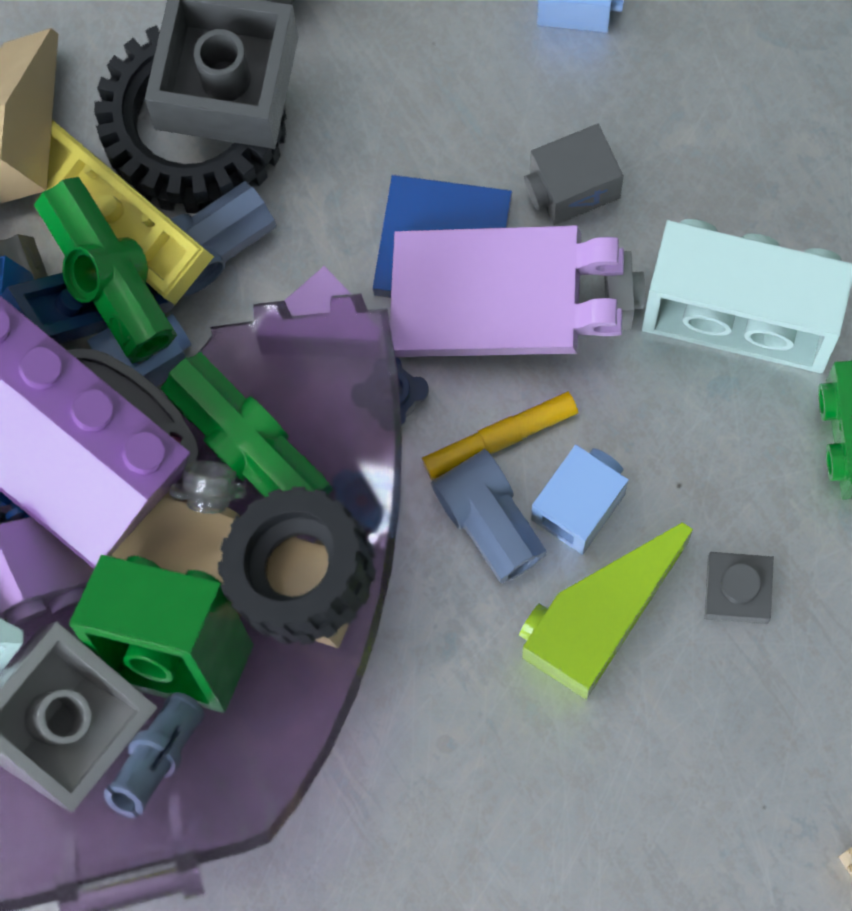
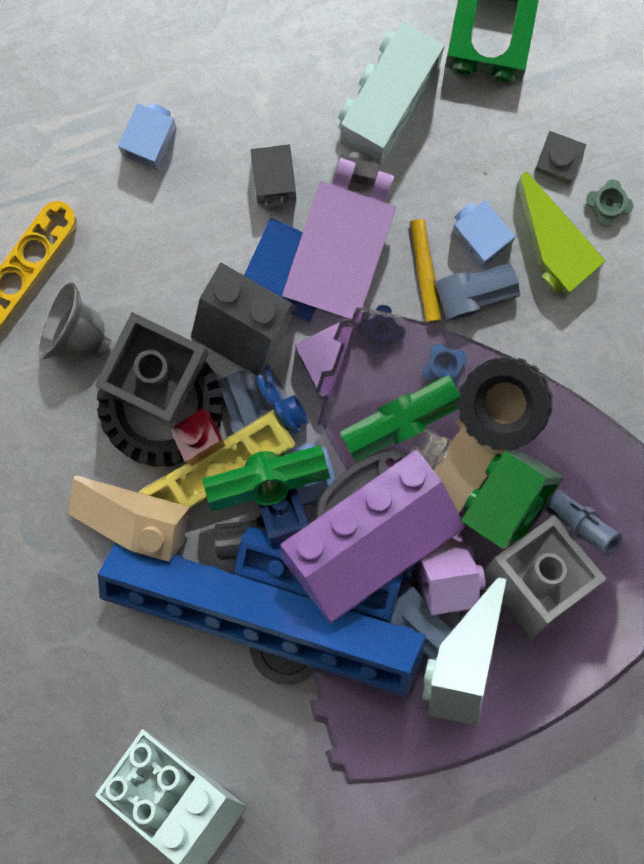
camera: 80 degrees left, 10 degrees up
none -> dark red plate [170,408,225,466]
none -> dark grey slope [191,262,299,376]
none -> blue plate [256,364,309,434]
none -> sand green plate [586,179,633,226]

